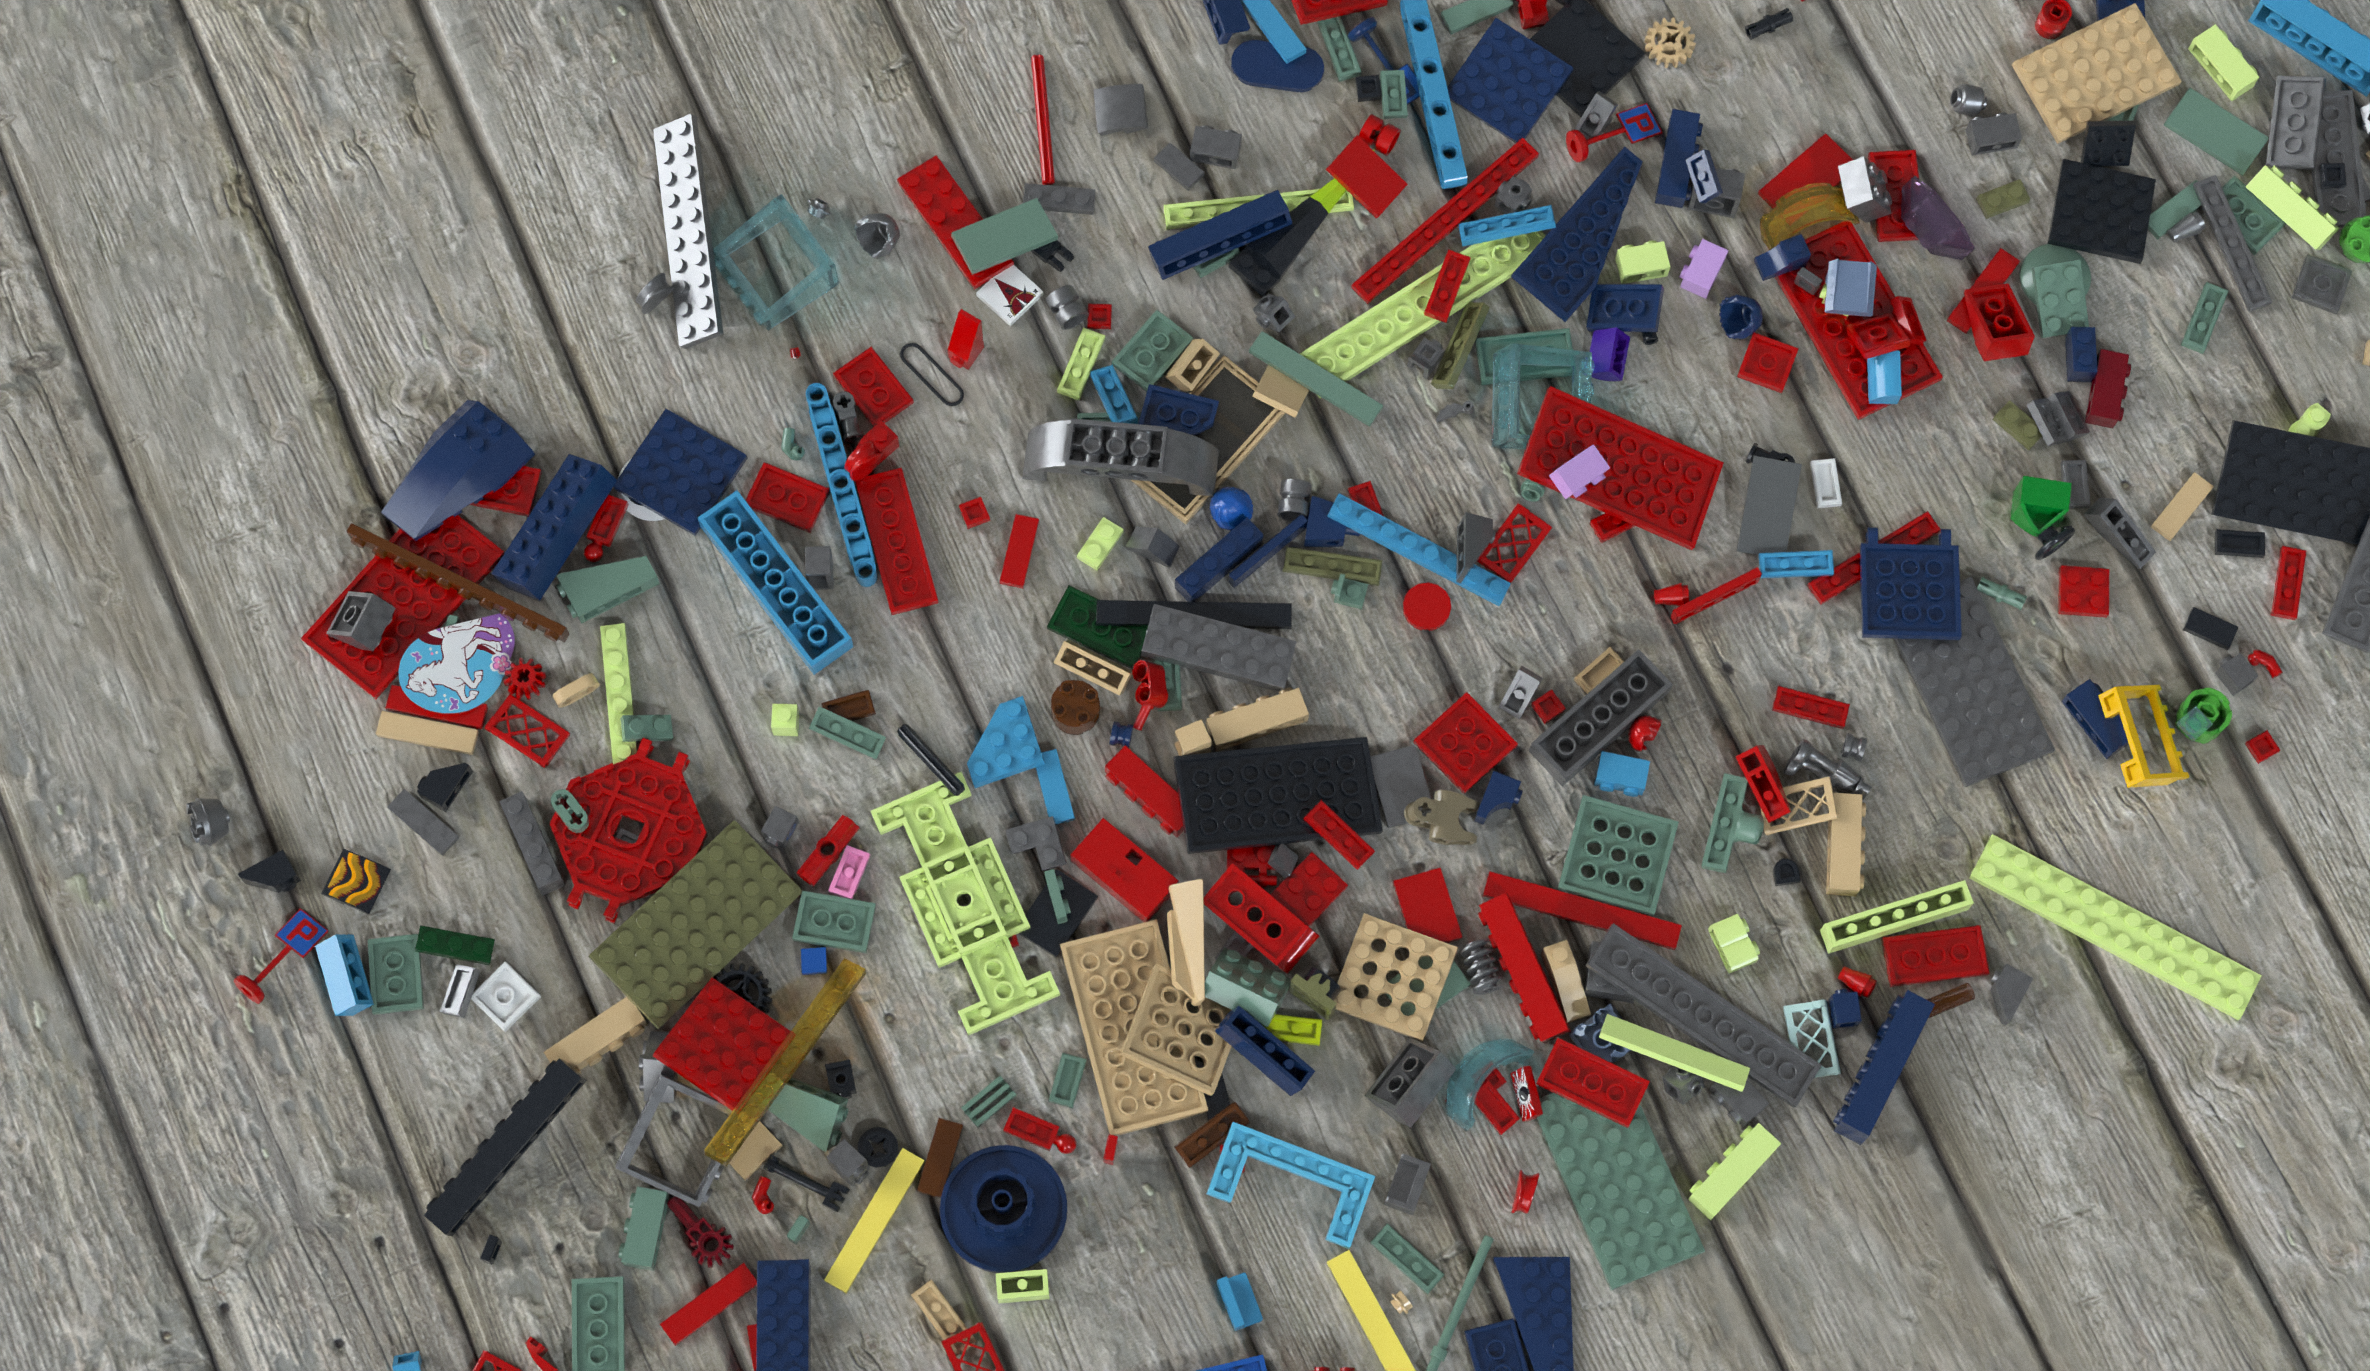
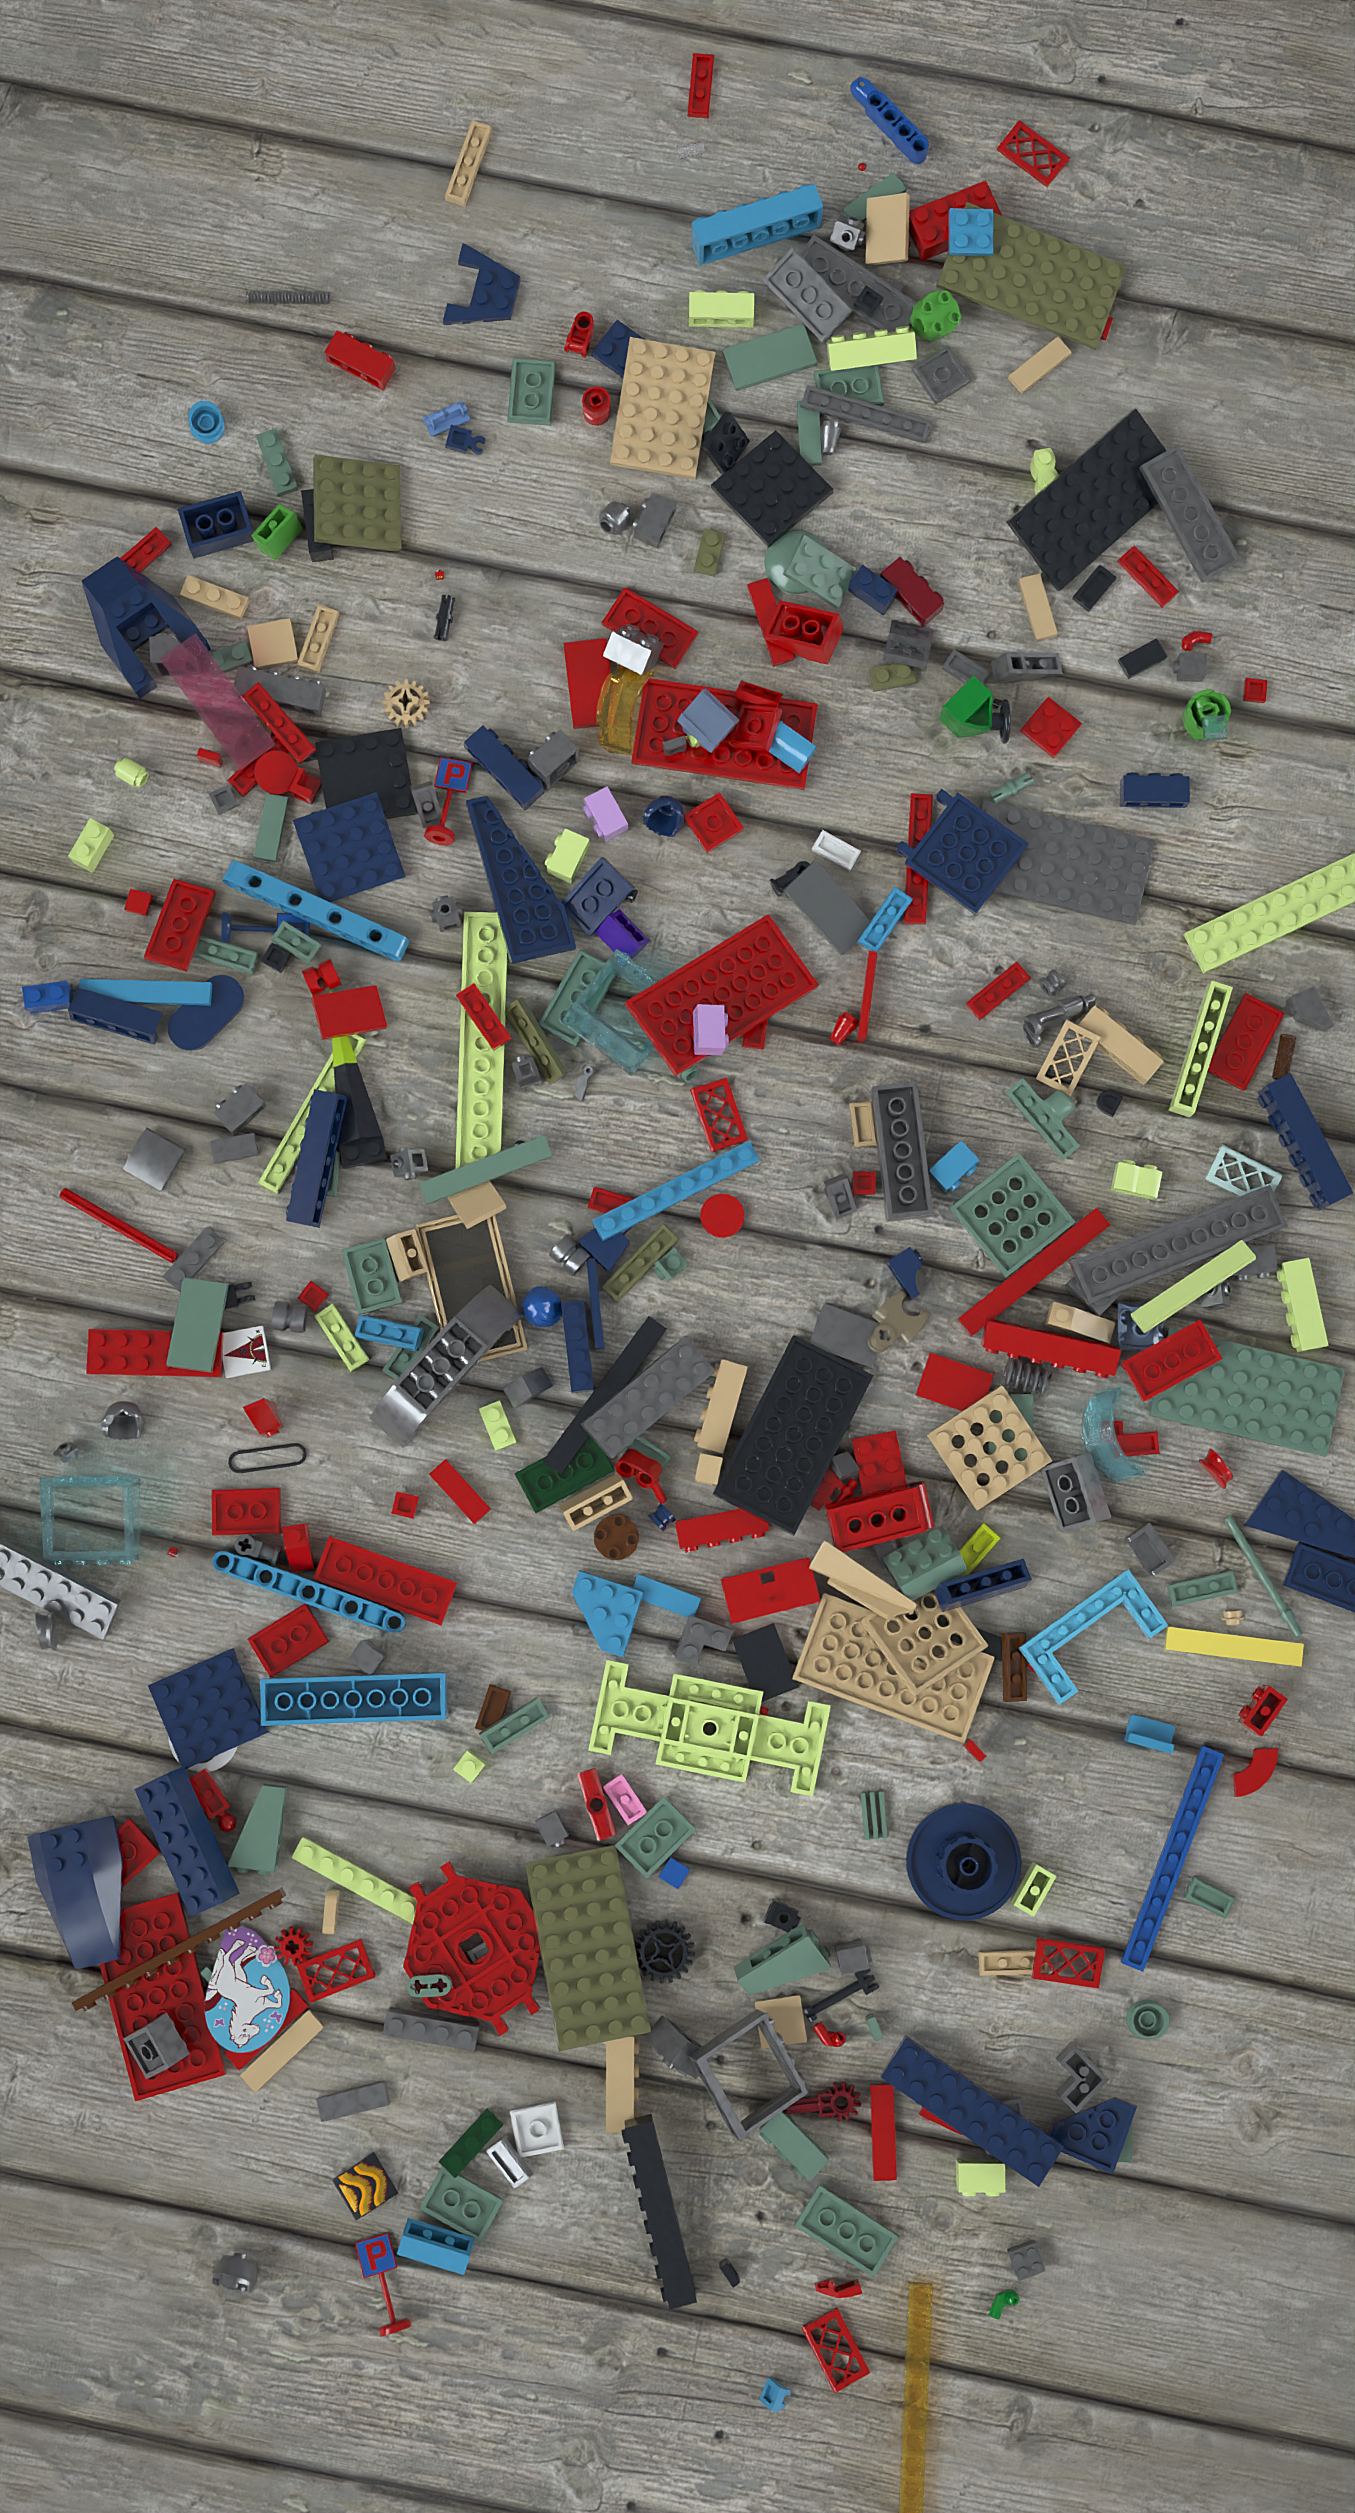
camera: 55 degrees left, 10 degrees up
black slope [238,850,301,893] -> none
black slope [417,763,473,812] -> none
sand green plate [621,715,673,742] -> none
red plate [653,978,795,1114] -> none
clear yellow plate [704,958,866,1167] -> none
sand green arm [781,428,805,461] -> none
light yellow tile [824,1148,925,1294] -> none
red piece [844,441,883,481] -> none
black gear [858,1127,898,1168] -> none
black axle [897,724,965,796] -> none
reddish brown tile [917,1118,963,1198] -> none
red plate [1003,1107,1076,1154] -> none
sand green plate [1044,869,1071,924] -> none
sand green tile [1048,1053,1087,1109] -> none
dark blue plate [1138,384,1219,436] -> none
olive piece [1289,967,1341,1021] -> none
red tile [1304,800,1375,870] -> none
red plate [1351,138,1539,304] -> none
red plate [1413,692,1518,795] -> none
dark grey slope [1456,512,1496,583] -> none
dark azure tile [1459,205,1556,247] -> none
red tile [1510,1066,1543,1122] -> none
red hair [1628,715,1662,752] -> none
plate [1685,149,1723,204] -> none
red slope [1736,745,1791,823] -> none
dark blue arch [1754,234,1811,281] -> none
dark blue brick [1828,989,1862,1029] -> none
red cone [1838,966,1877,998] -> none
clear purple wedge [1901,176,1975,260] -> none
yellow hinge [2098,685,2190,788] -> none
sand green tile [2181,282,2228,354] -> none

